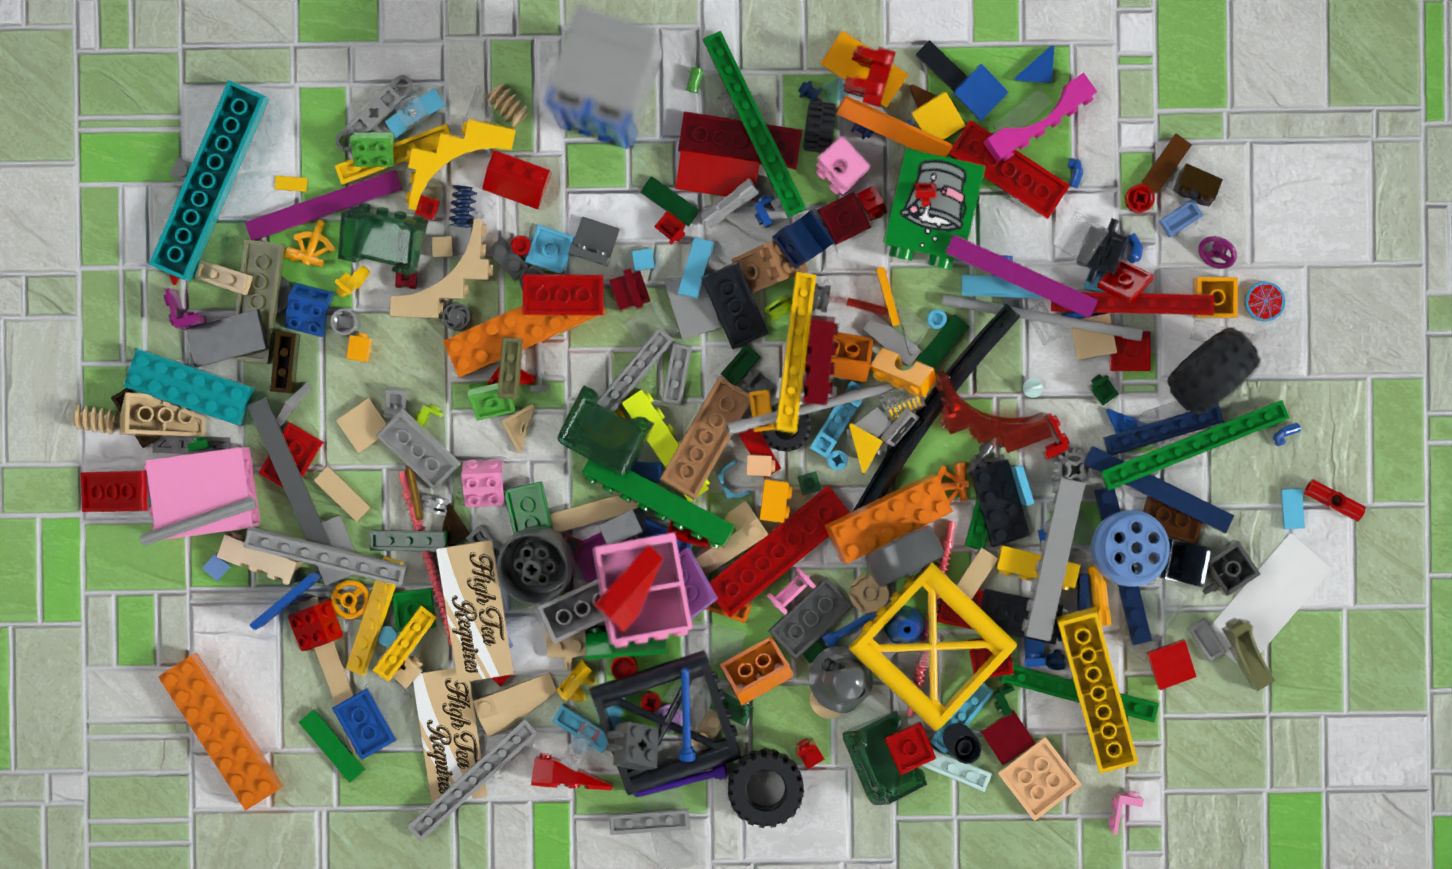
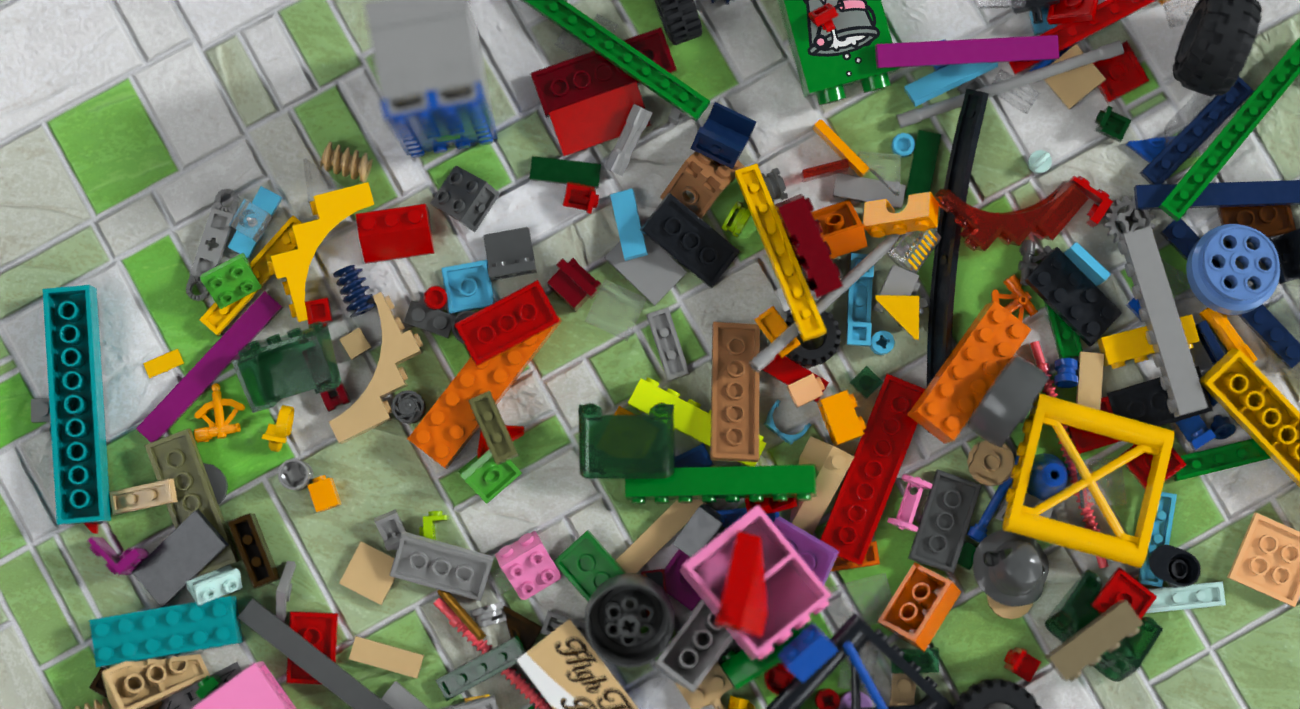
camera: 30 degrees left, 5 degrees down
blue bracket [285,283,334,337] -> none
tan tile [501,403,535,453] -> none
light grey piece [530,345,550,392] -> none
light grey tile [582,327,674,432] -> none
medium azure tile [632,248,655,271] -> none
bright green pin [686,67,704,93] -> none
dark green tile [720,344,761,386] -> none
dark grey bracket [744,370,775,392] -> none
blue bracket [754,195,774,228] -> none
bright pink plate [815,136,870,196] -> none
dark red tile [818,192,871,246] -> none
red bracket [857,185,887,221] -> none
light grey tile [881,407,919,447] -> none
dark red tile [980,710,1036,765] -> none
dark green bracket [993,683,1015,717] -> none
none -> light aqua bracket [186,565,243,605]
none -> dark grey bracket [431,166,500,232]
none -> blue brick [778,622,838,683]
none -> dark tan brick [1045,600,1143,681]
none -> blue wheel [1054,358,1078,388]

